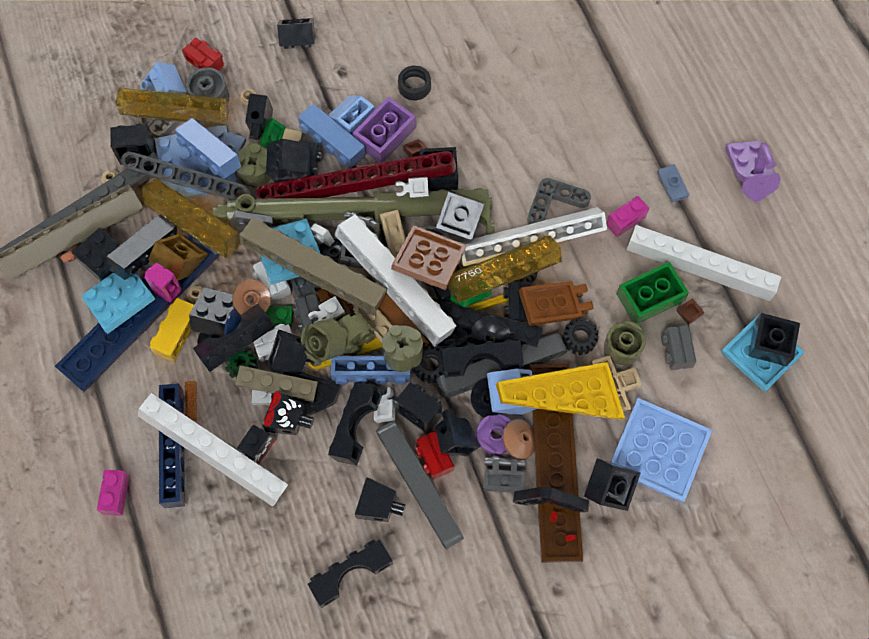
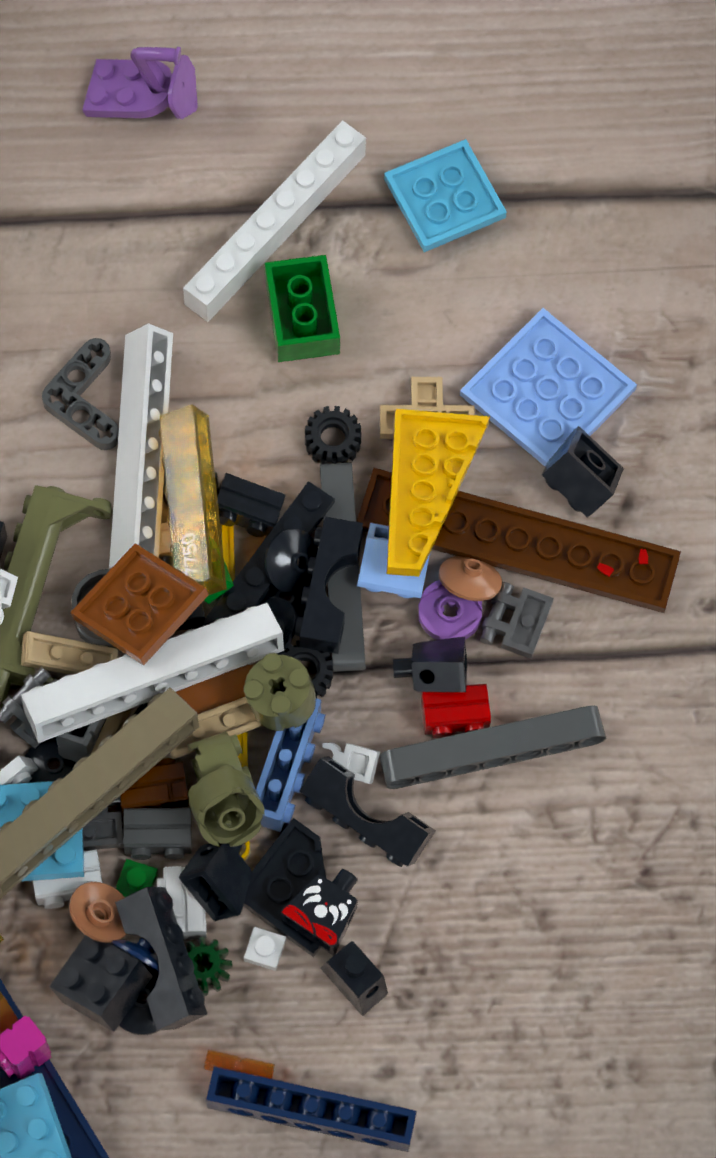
camera: 75 degrees left, 0 degrees up
white brick [138,393,288,506] -> none
yellow brick [149,298,194,363] -> none
tan plate [187,286,203,304] -> none
dark tan plate [235,366,318,402] -> none
black arch [307,539,393,608] -> none
white plate [308,296,345,322] -> none
black torso [355,477,406,522] -> none
black brick [395,382,442,435] -> none
brick [436,190,485,240] -> none
black dish [471,378,498,417] -> none
black beam [513,487,590,513] -> none
dark orange tile [518,281,594,326] -> none
olive brick [604,321,646,366] -> none
dark pink brick [606,196,649,237] -> none
sand blue plate [657,164,690,203] -> none
dark grey brick [661,325,697,370] -> none
copper plate [677,298,705,326] -> none
black brick [748,313,800,366] -> none

